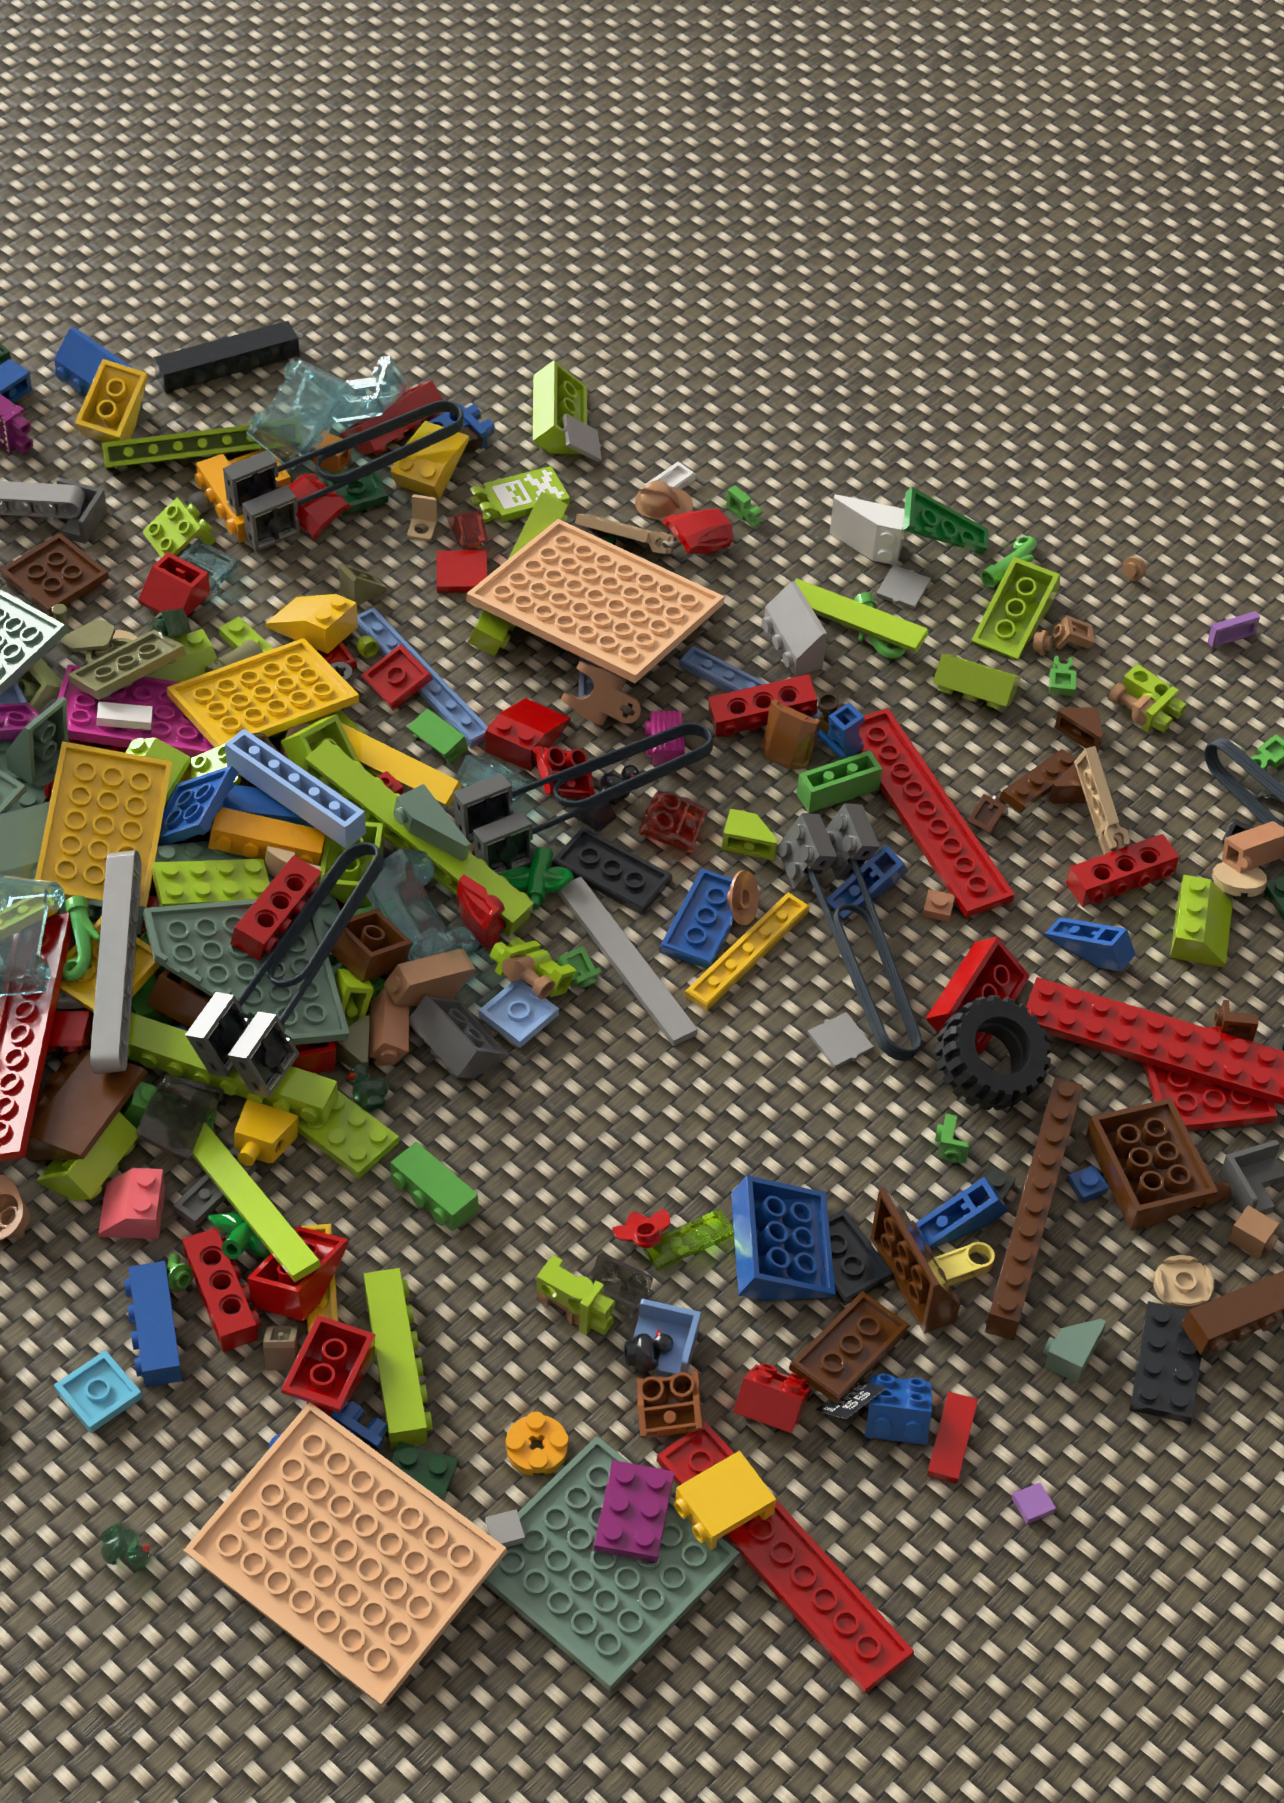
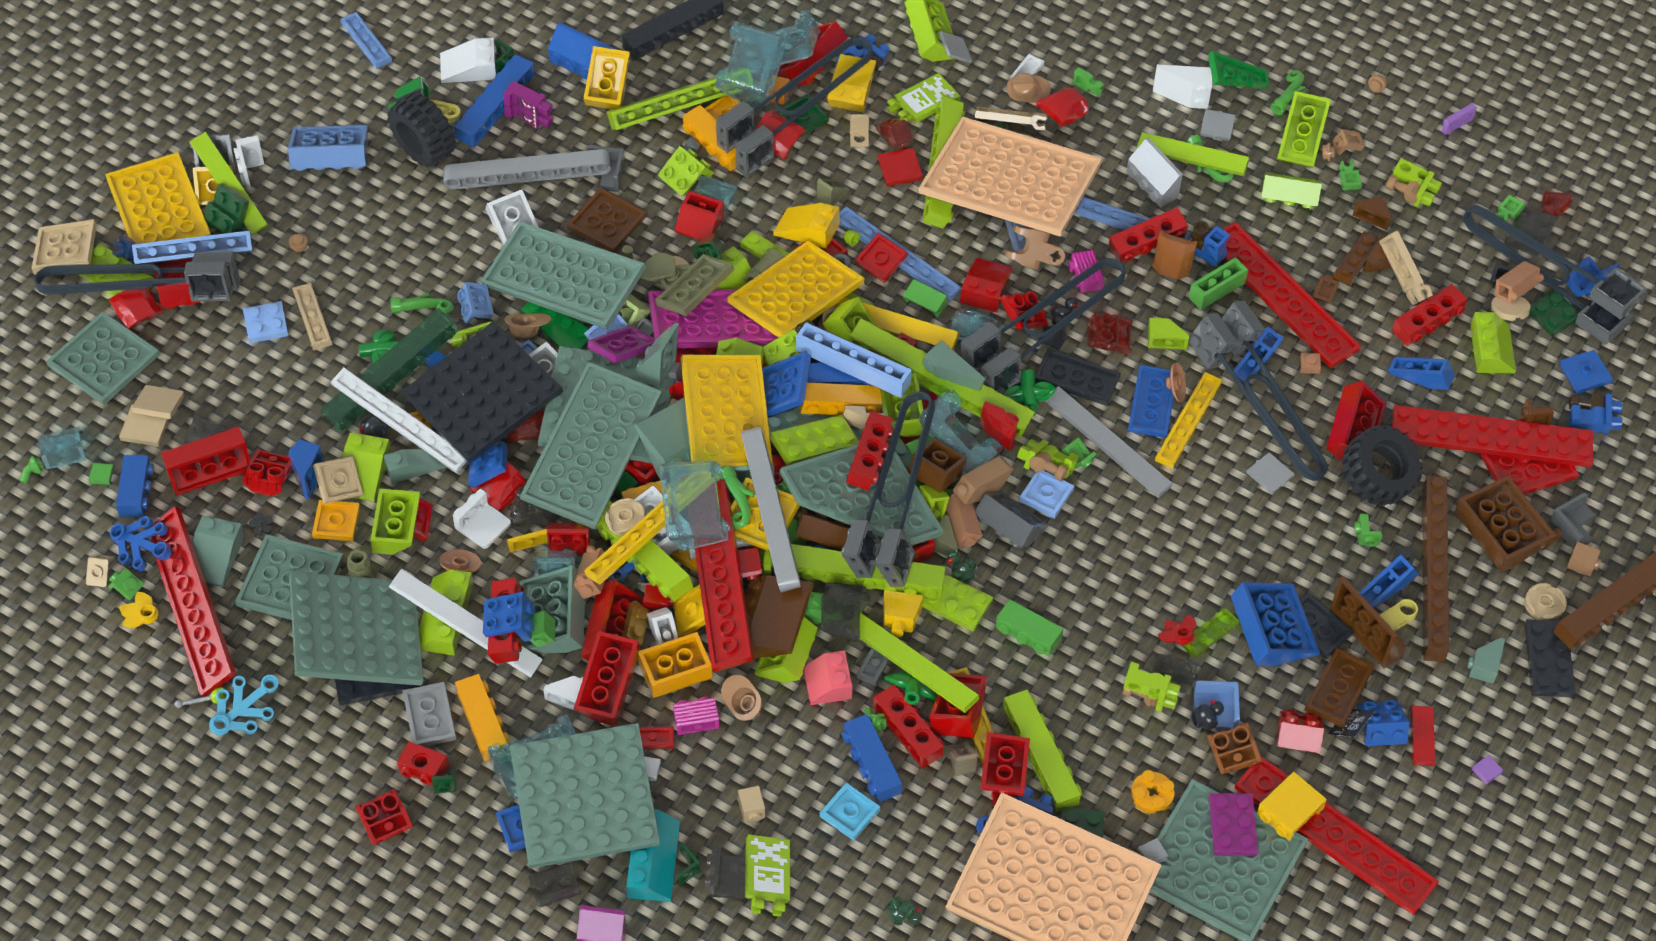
camera: 10 degrees left, 5 degrees up
white tile [96,702,153,730] -> none
blue plate [1067,1165,1109,1203] -> none

